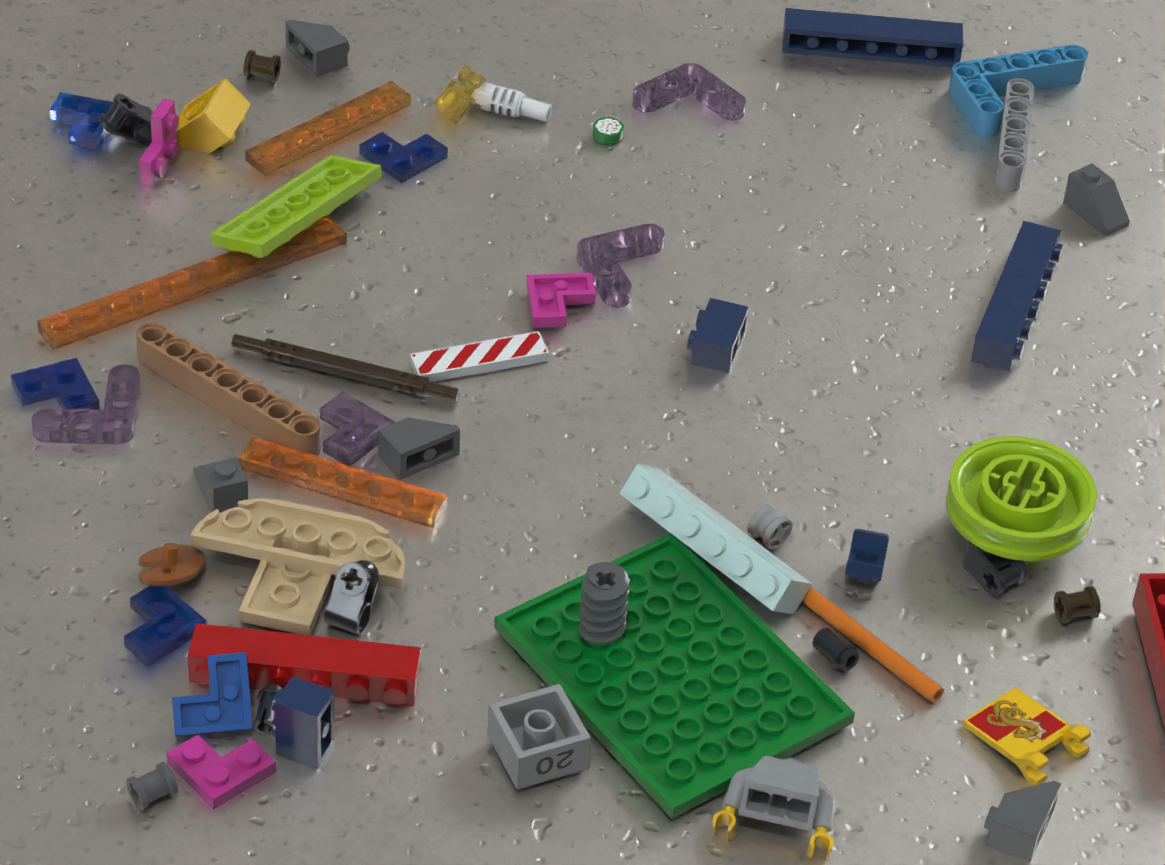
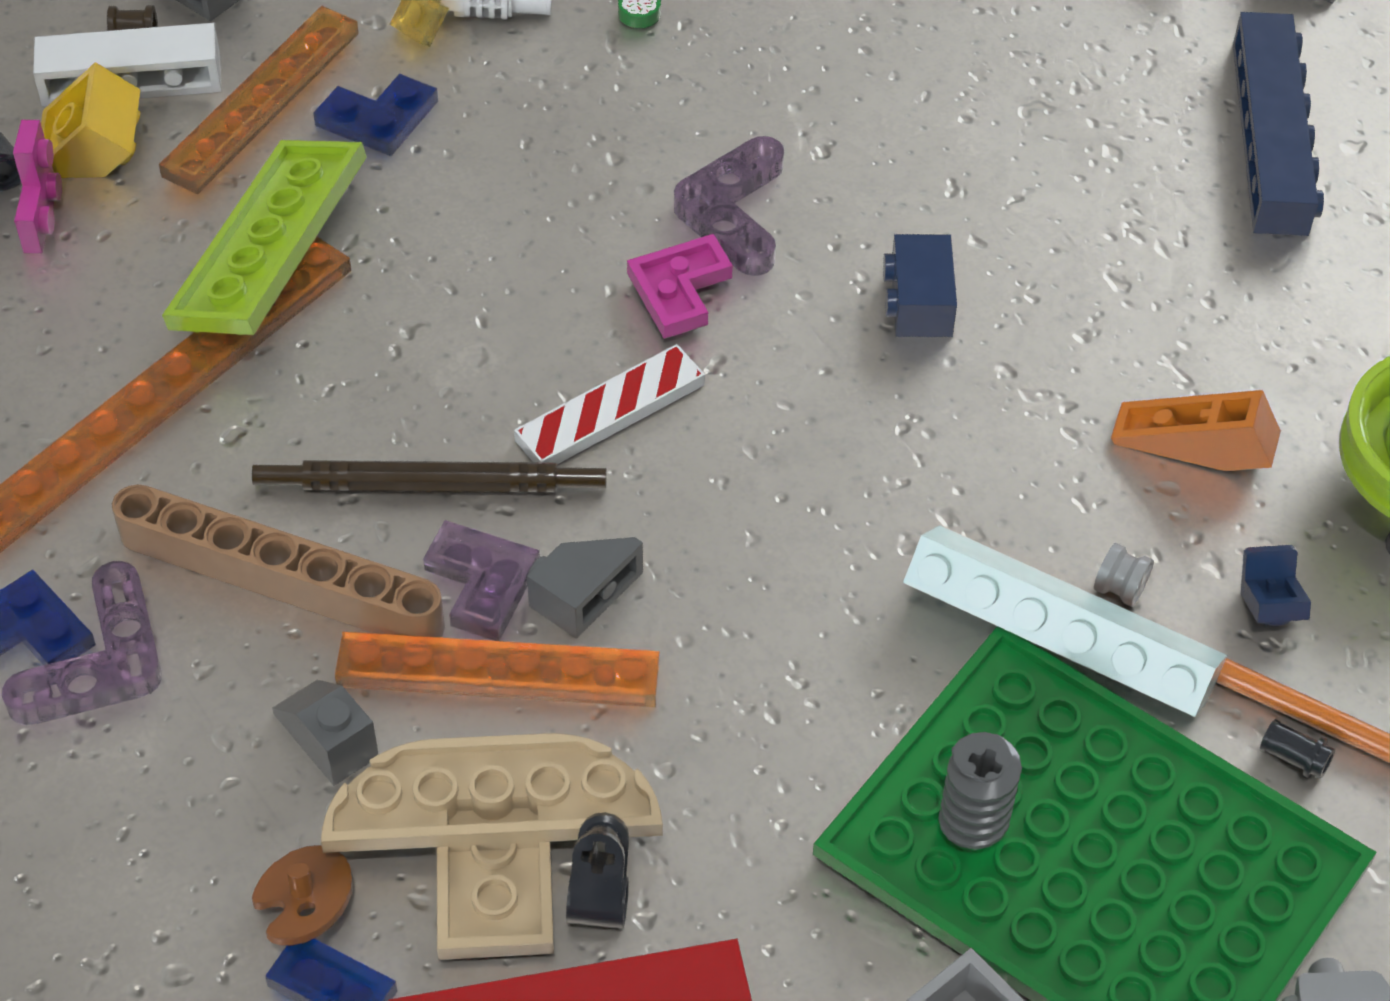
camera: 15 degrees left, 10 degrees up
none -> white brick [33,23,221,106]
none -> orange slope [1111,390,1281,471]

